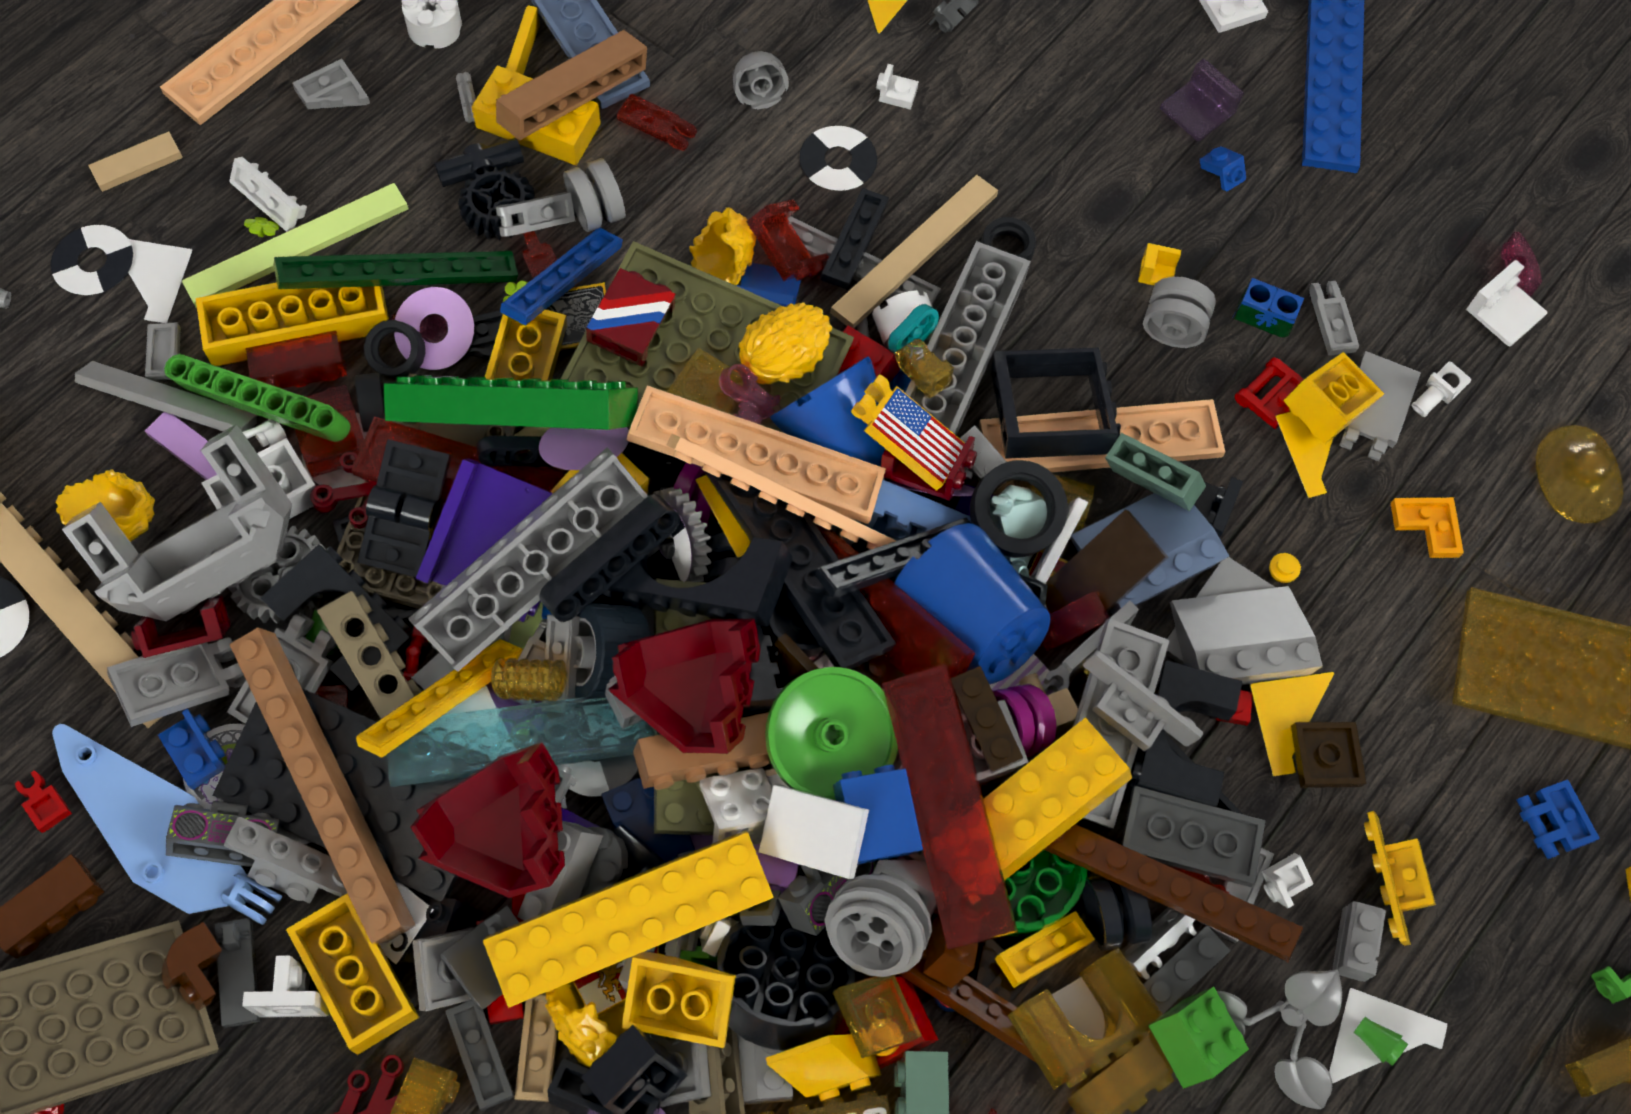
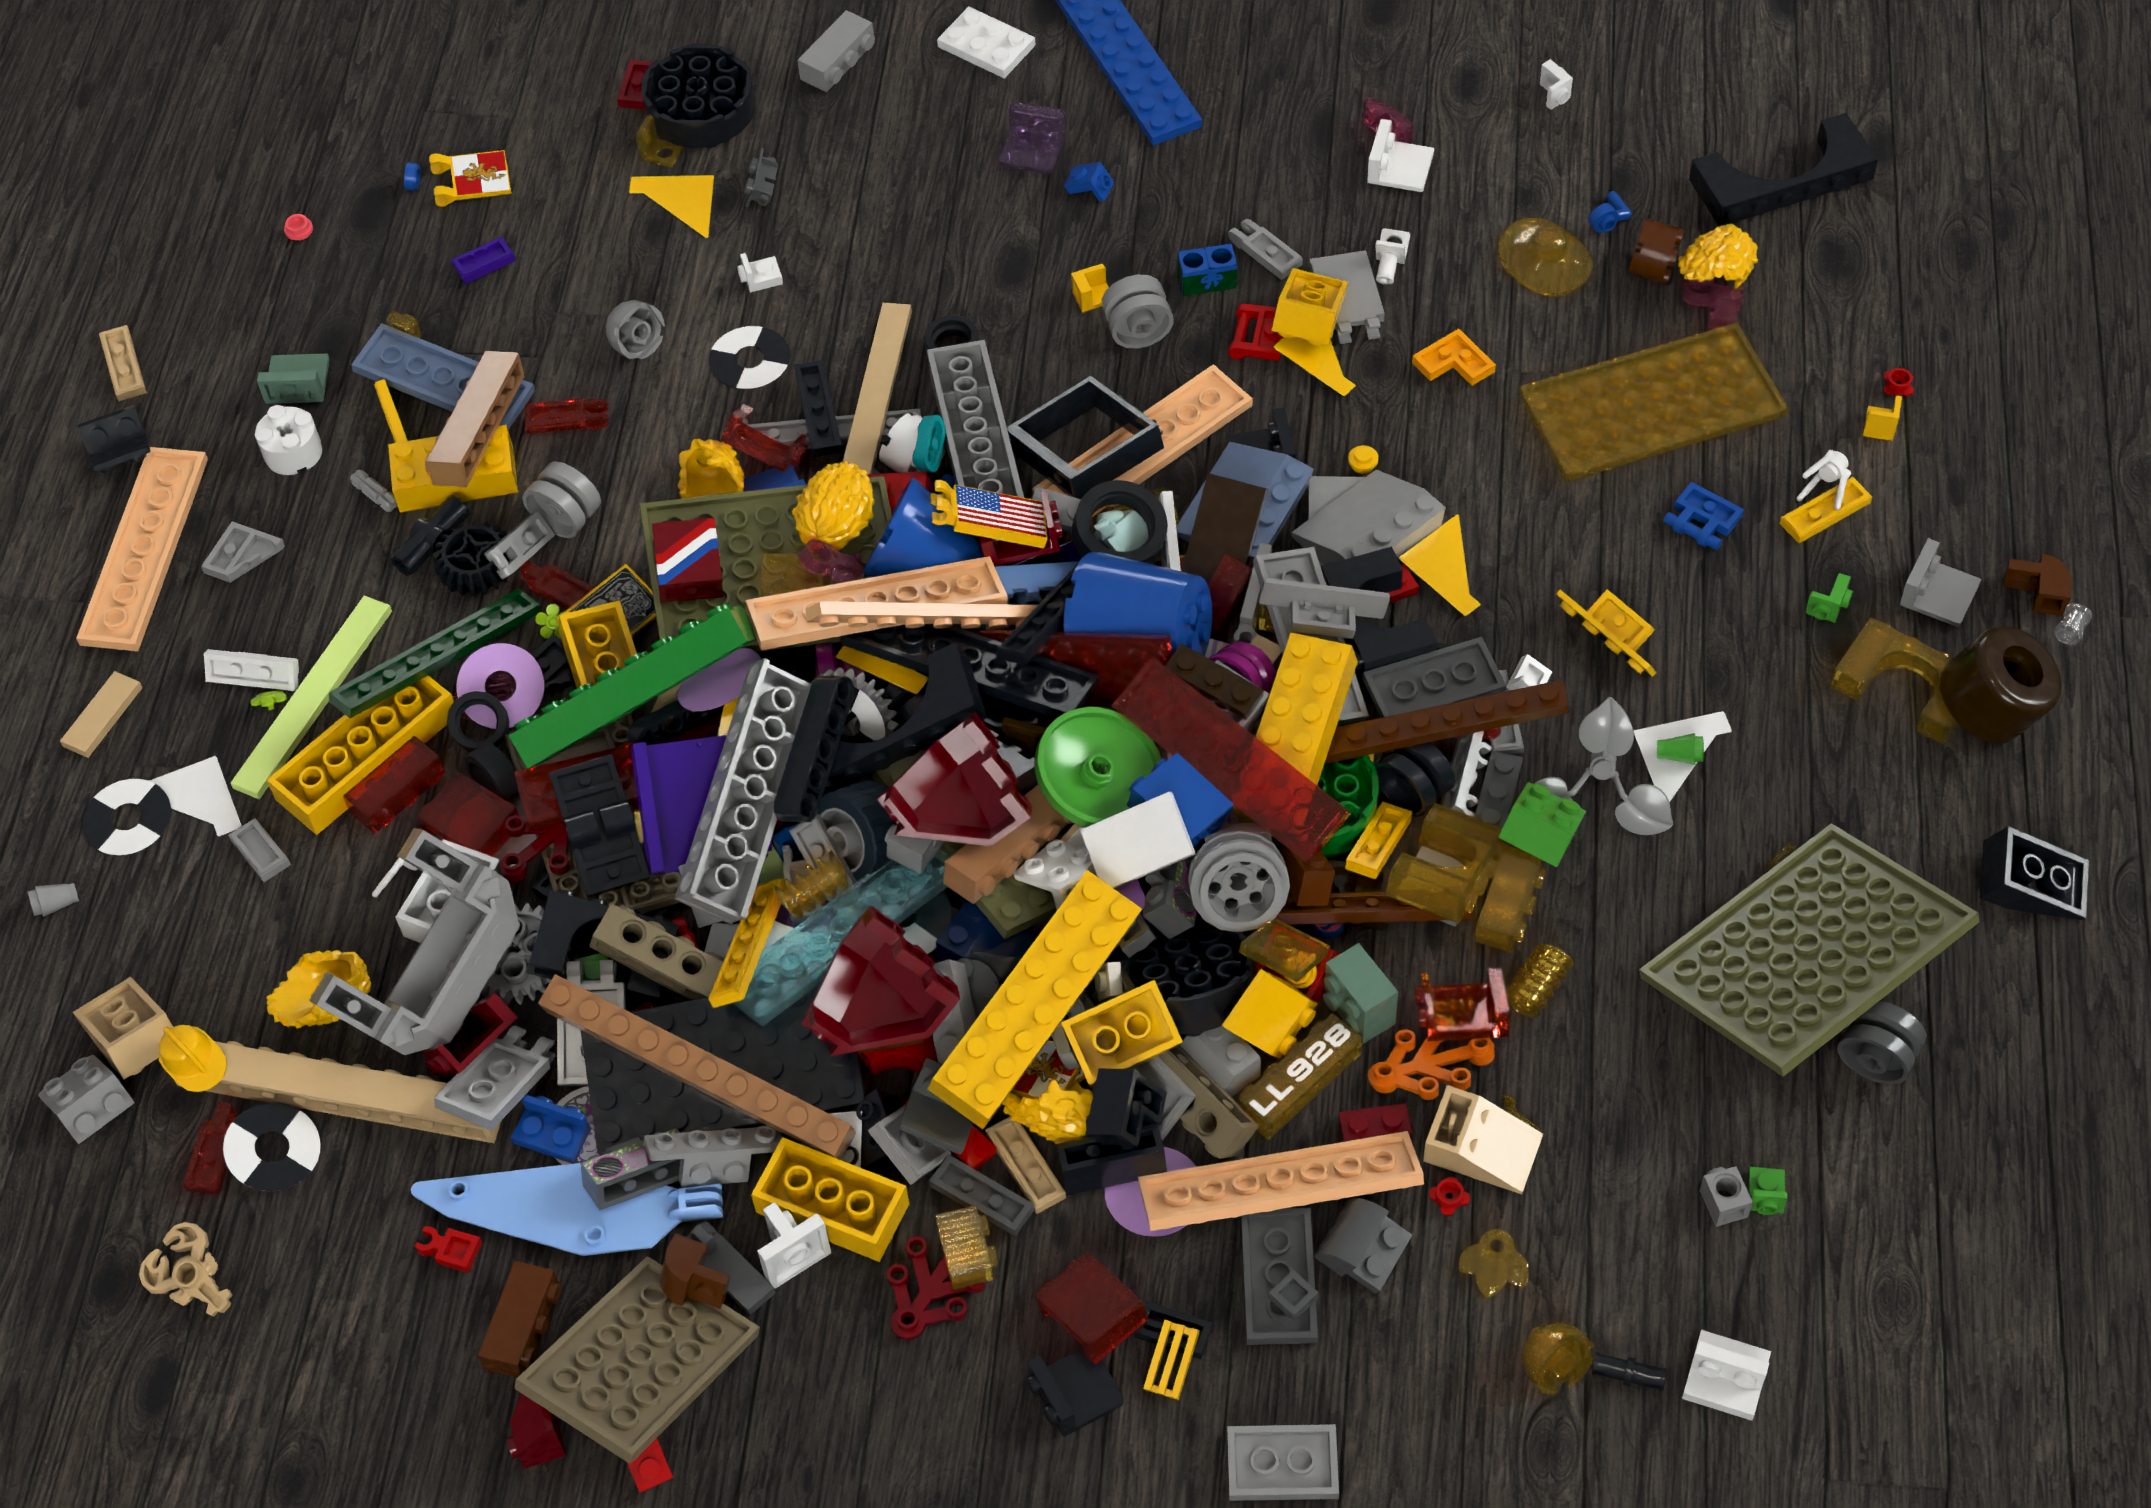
camera: 25 degrees left, 10 degrees down
light grey tile [75,361,257,432] -> none
lavender tile [145,412,217,480] -> none
bright green beam [164,354,350,442] -> none
blue tile [500,228,623,326] -> none
clear yellow leg [895,338,954,399] -> none
sand green brick [1105,433,1206,512] -> none
dark brown plate [1291,722,1367,788] -> none
light grey brick [1332,901,1386,982] -> none

